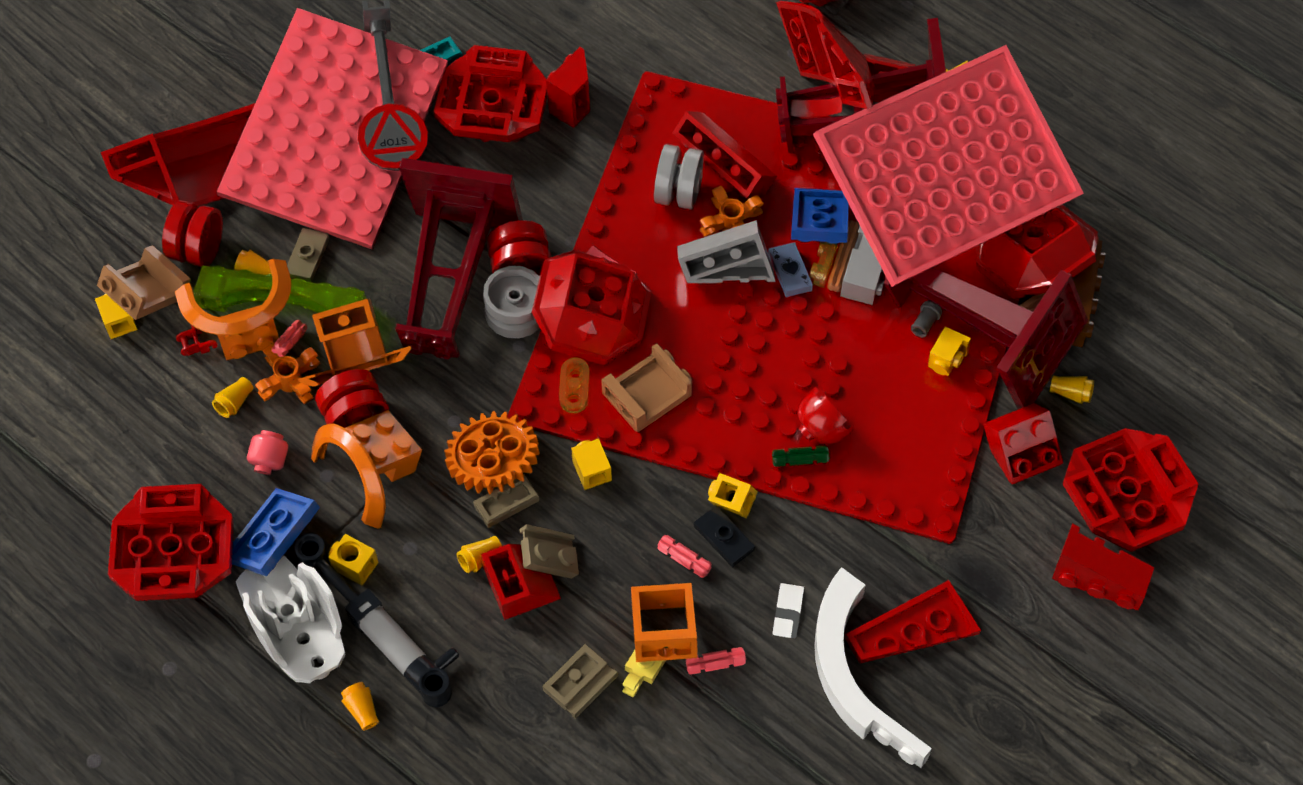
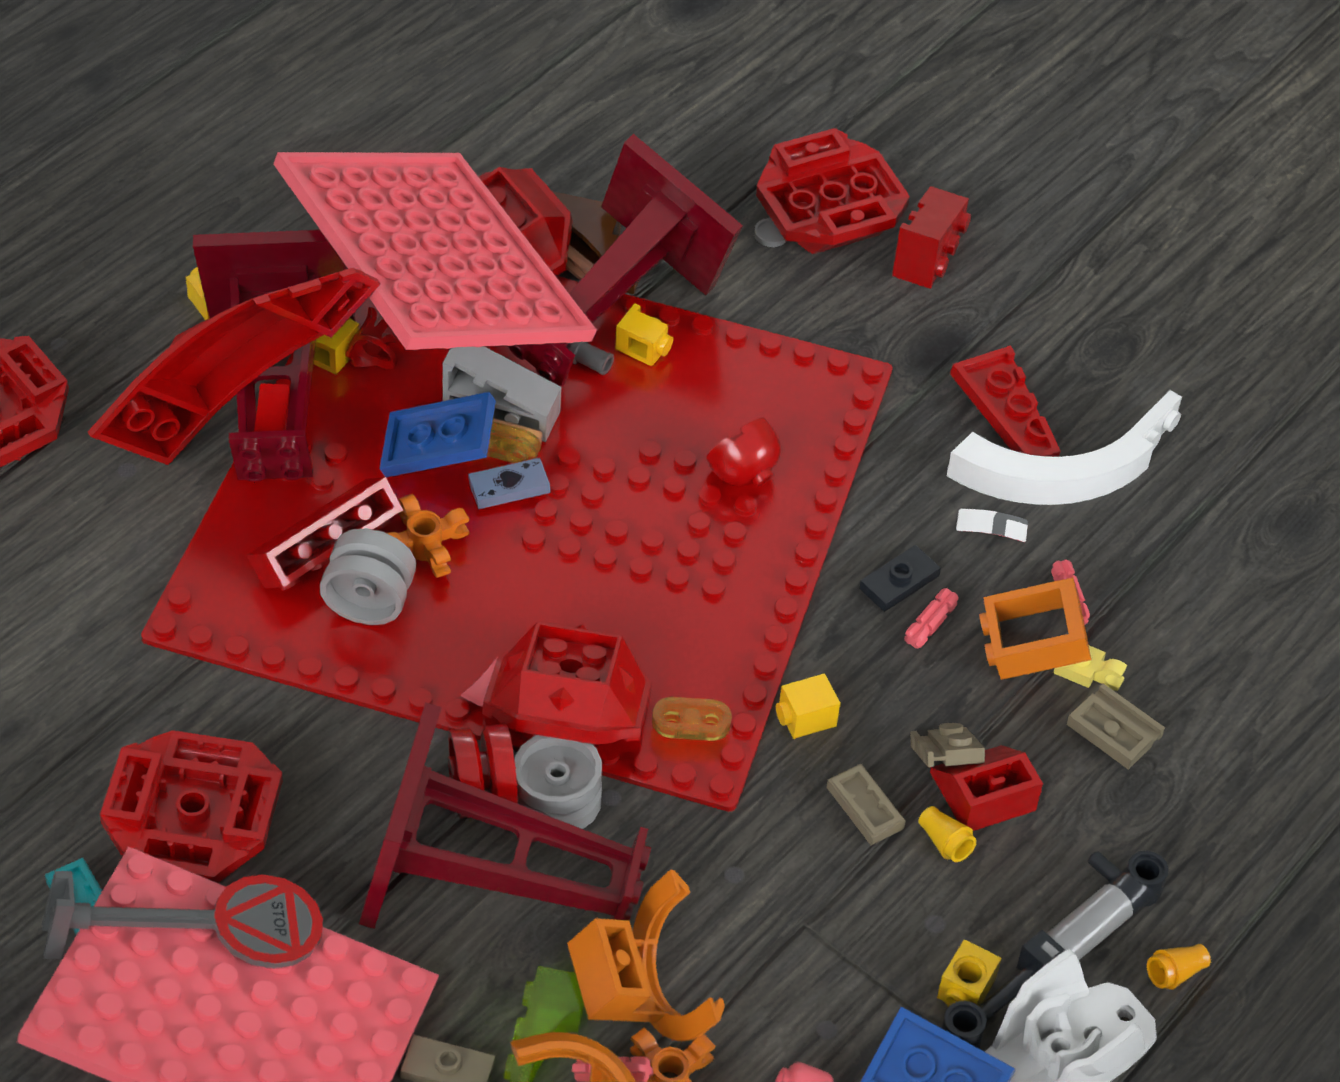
camera: 95 degrees left, 10 degrees down
orange piece [311,410,422,529] -> none
red wheel [315,369,389,428] -> none
orange gear [444,411,540,494] -> none
red slope [546,47,590,128] -> none
medium nougat panel [601,344,692,432] -> none
light grey wedge [677,220,776,283] -> none
yellow brick [708,473,758,519] -> none
dark green axle [772,445,829,467] -> none
red slope [983,403,1063,484] -> none

